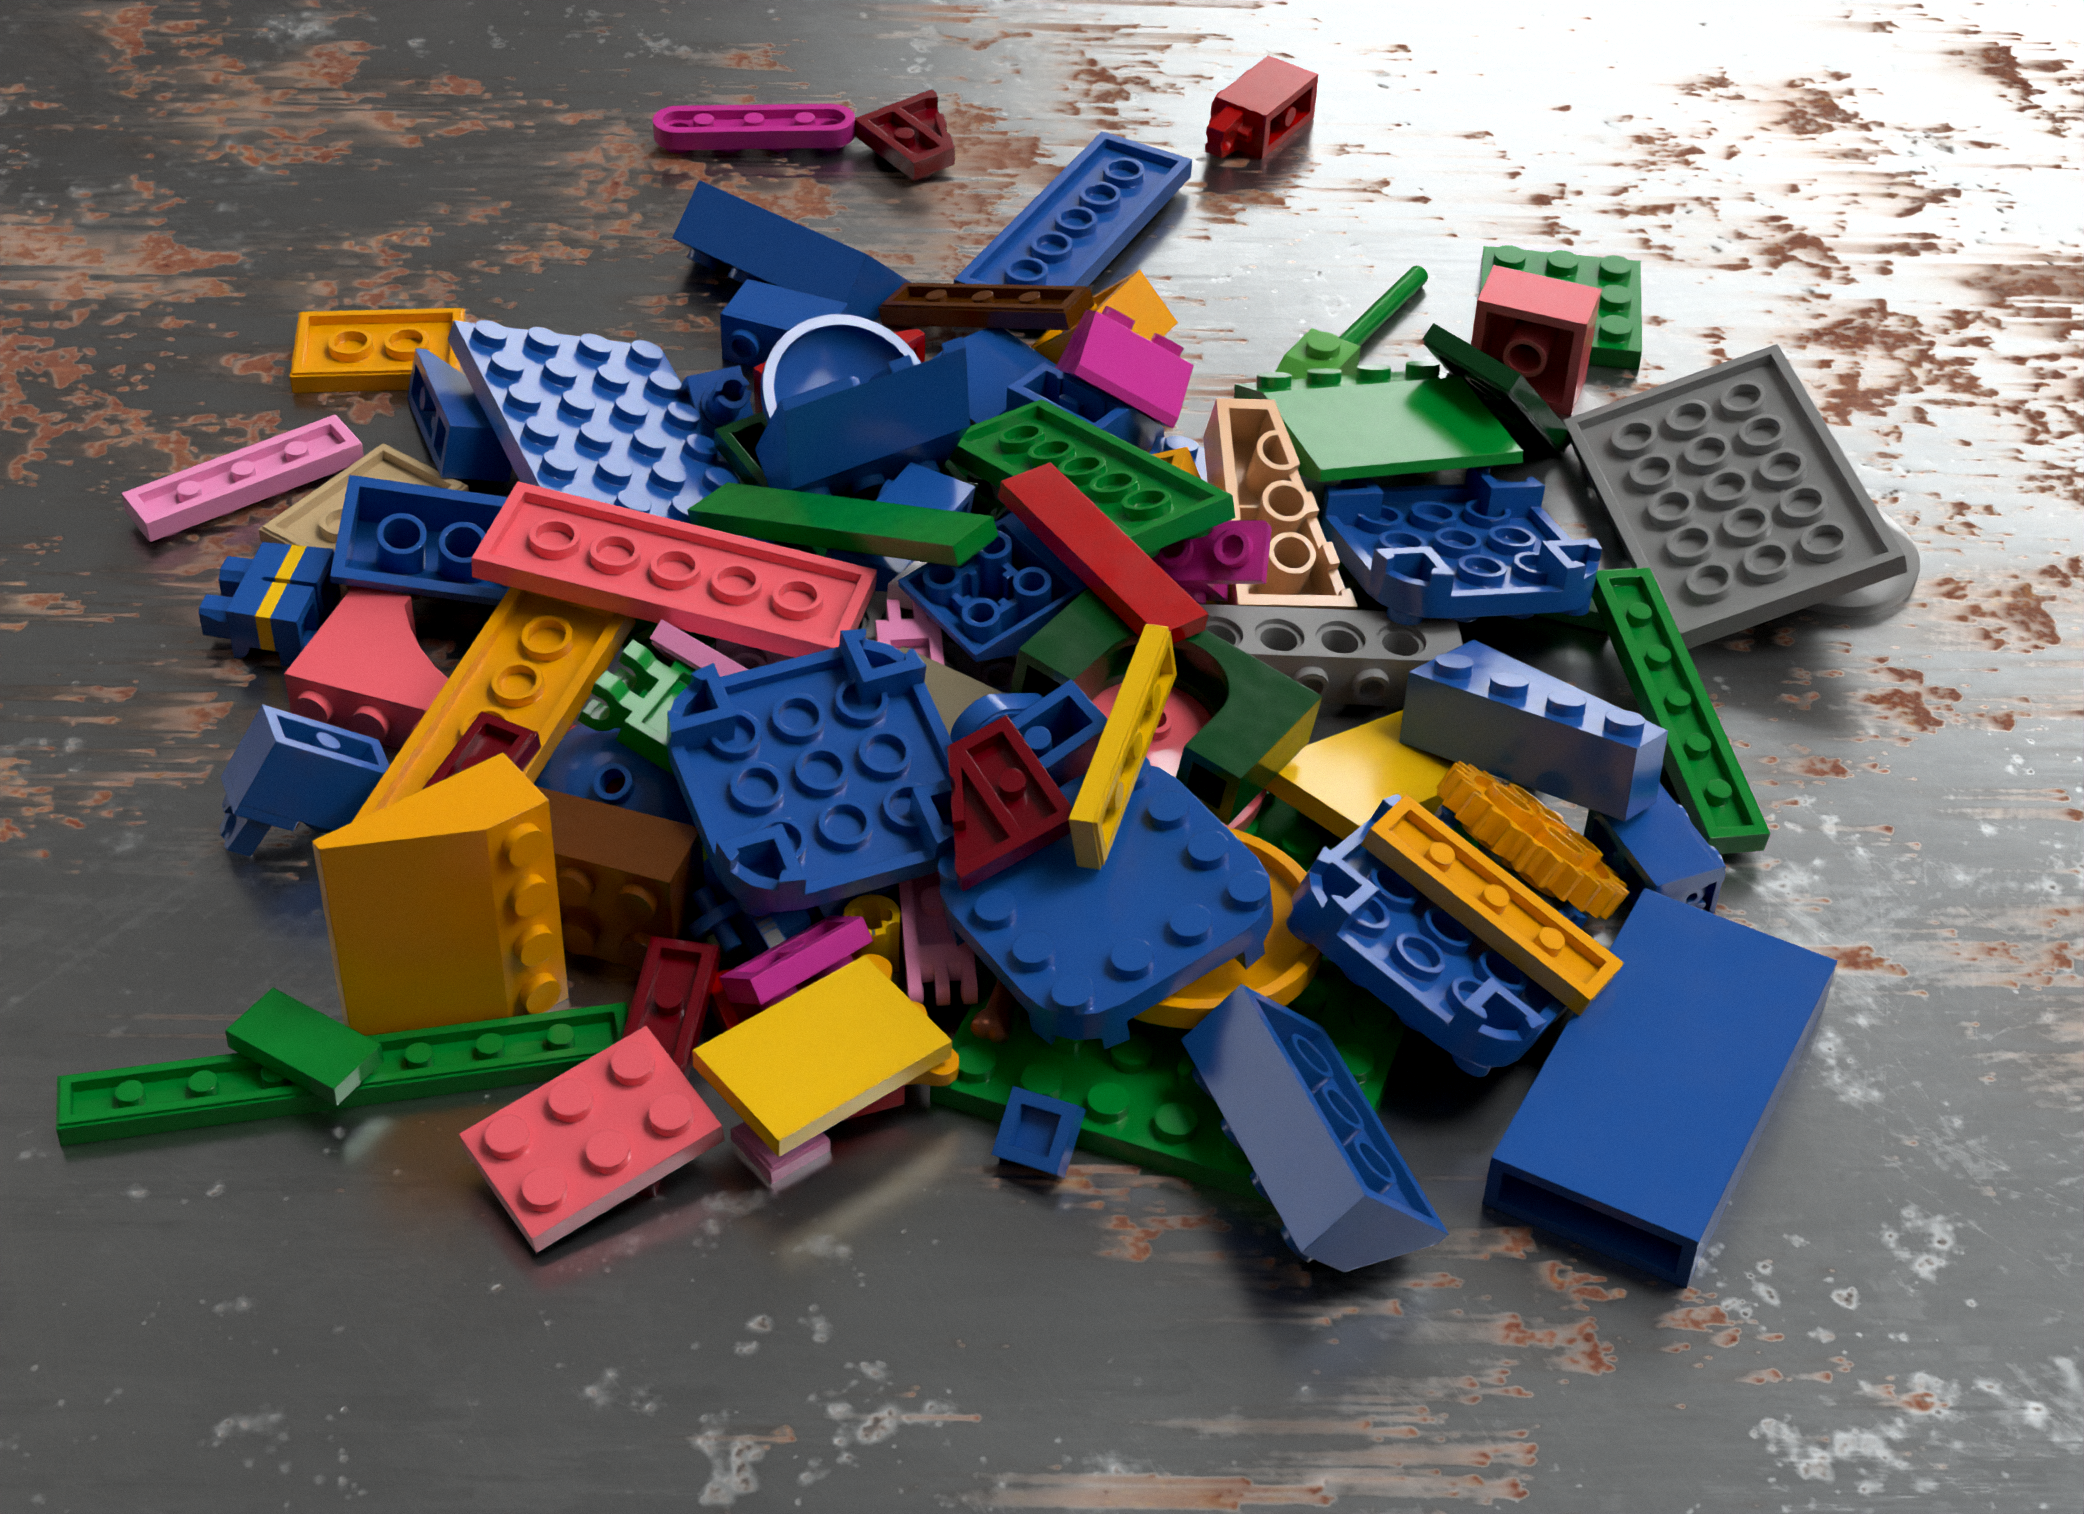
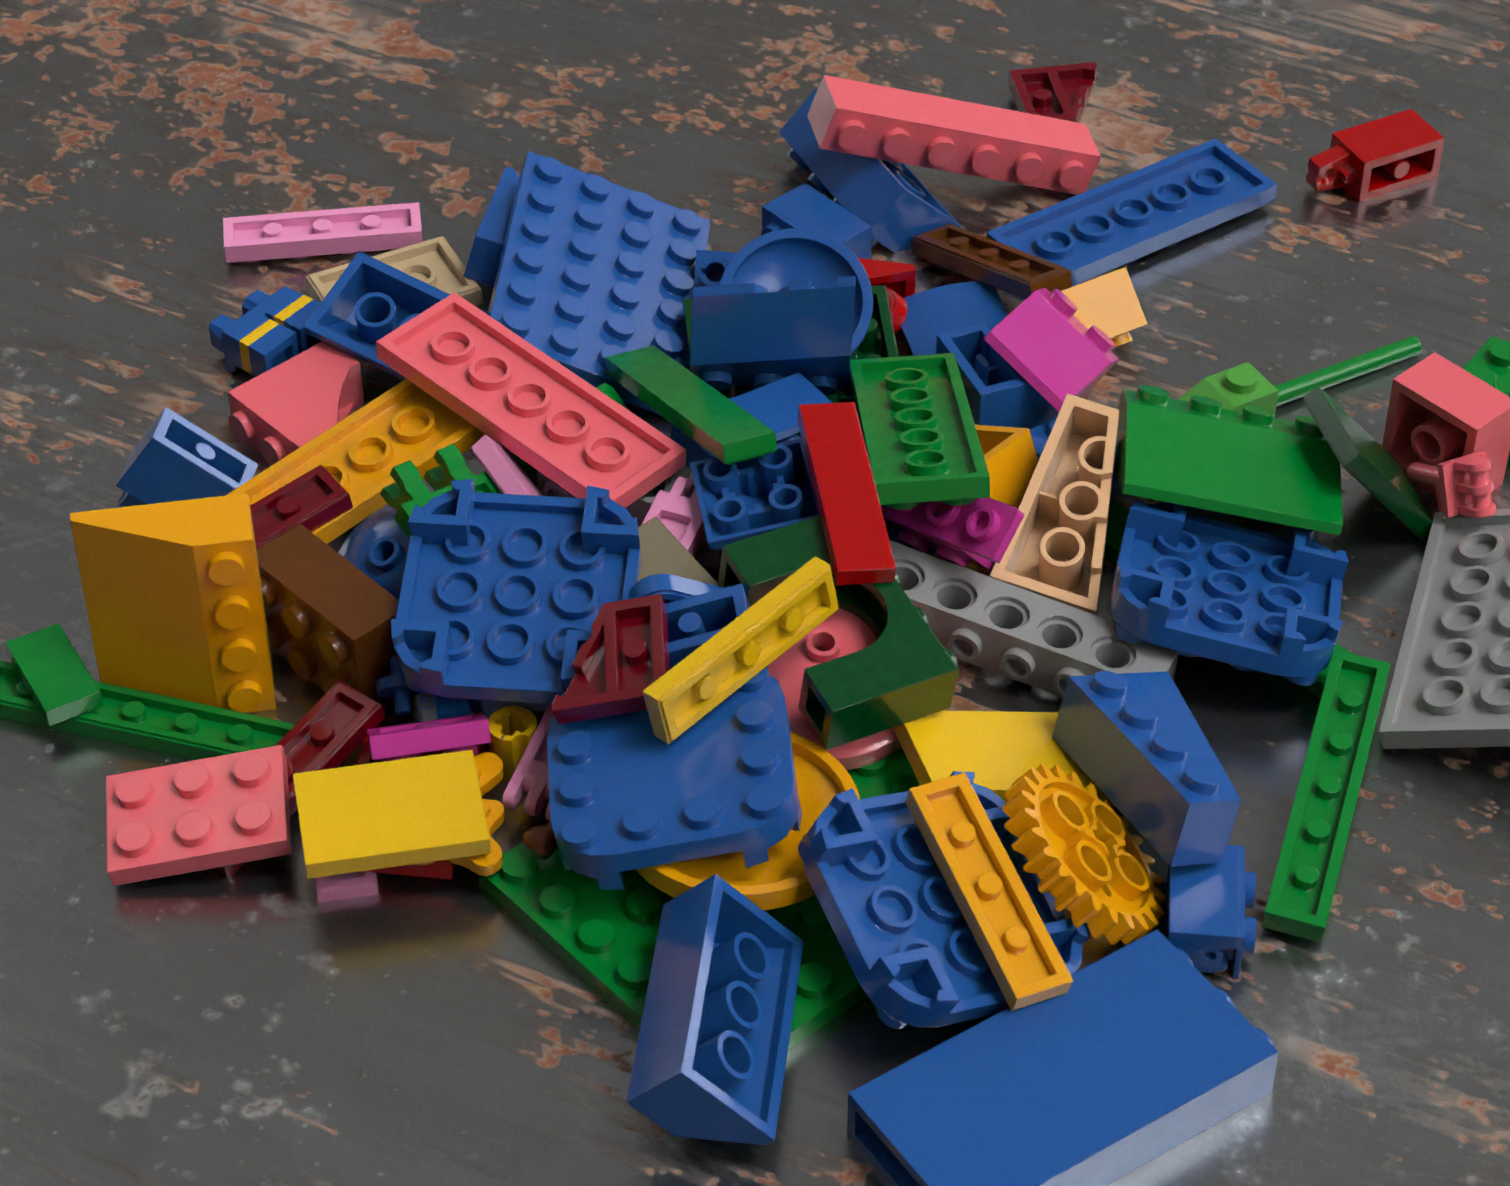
camera: 30 degrees right, 0 degrees up
light orange tile [290,308,466,393] -> none
dark pink plate [653,104,855,153] -> none
blue plate [991,1086,1086,1178] -> none
none -> coral brick [807,75,1101,195]
none -> coral arm [1407,451,1496,518]

